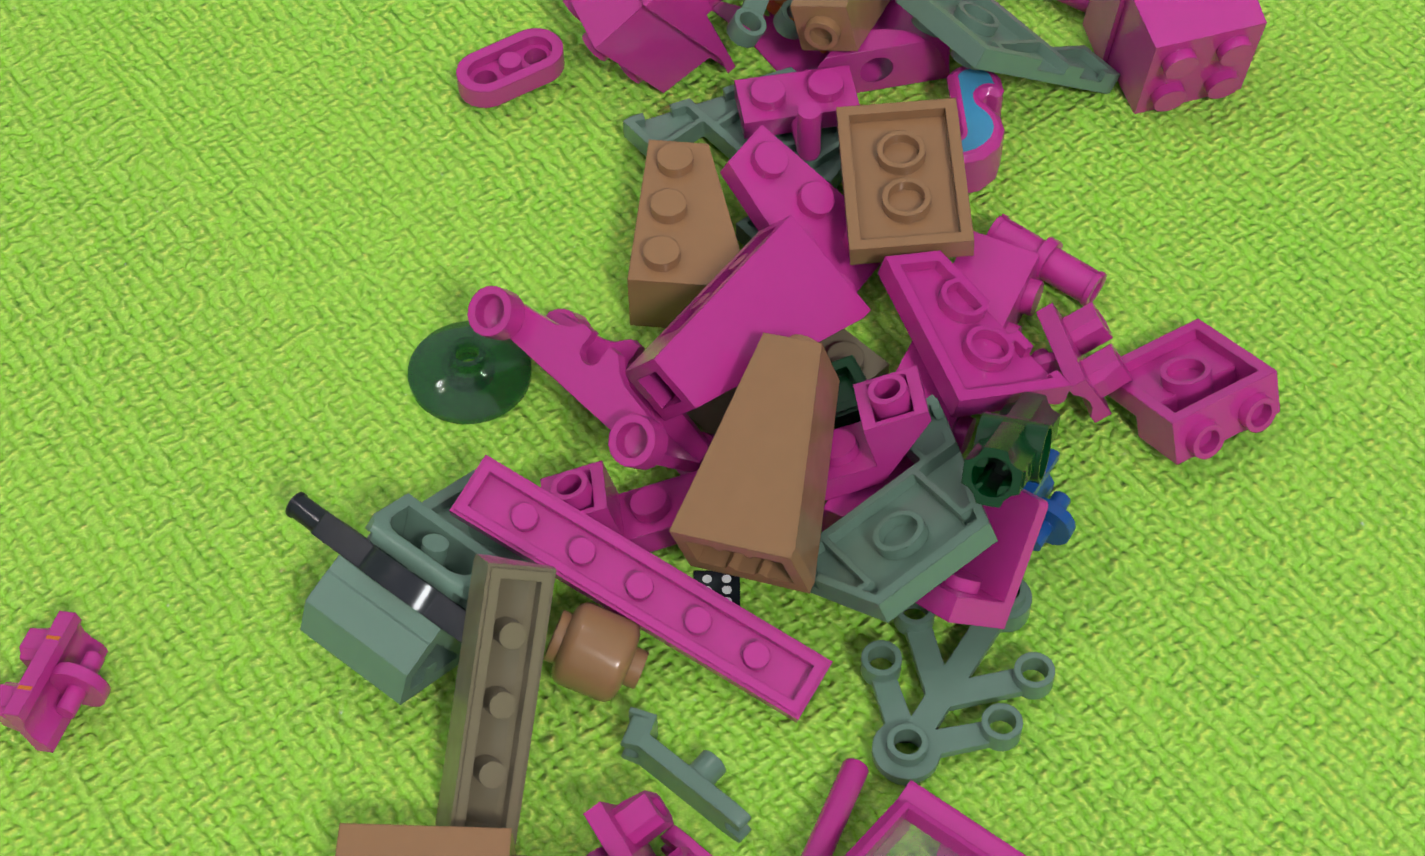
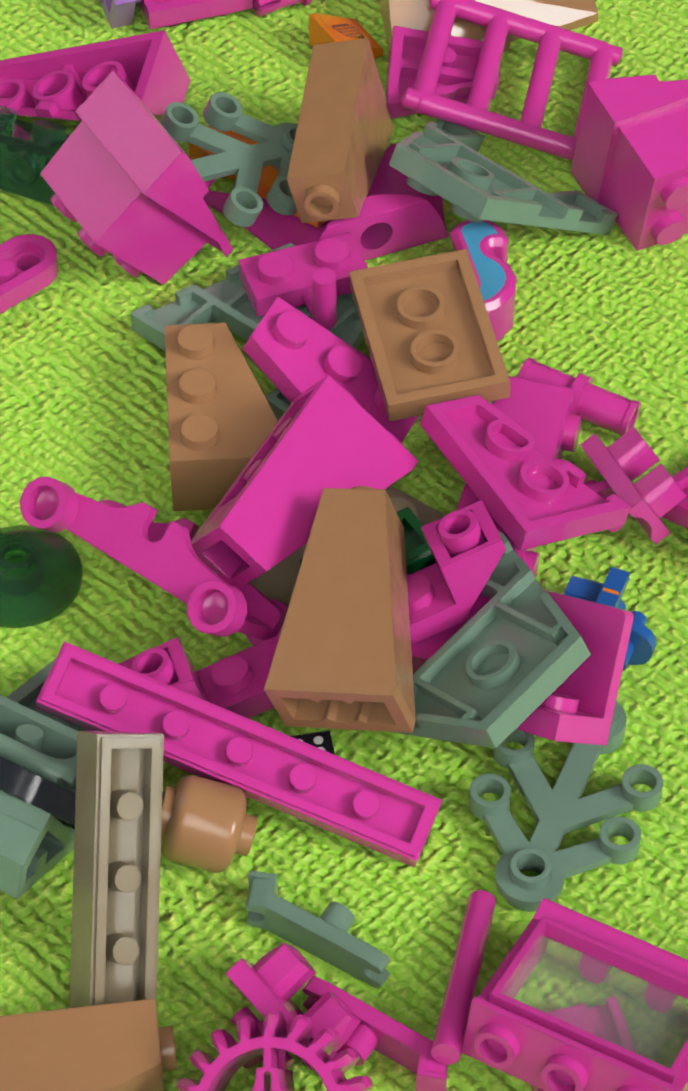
camera: 10 degrees left, 5 degrees down
dark green piece [961,391,1060,508] -> none

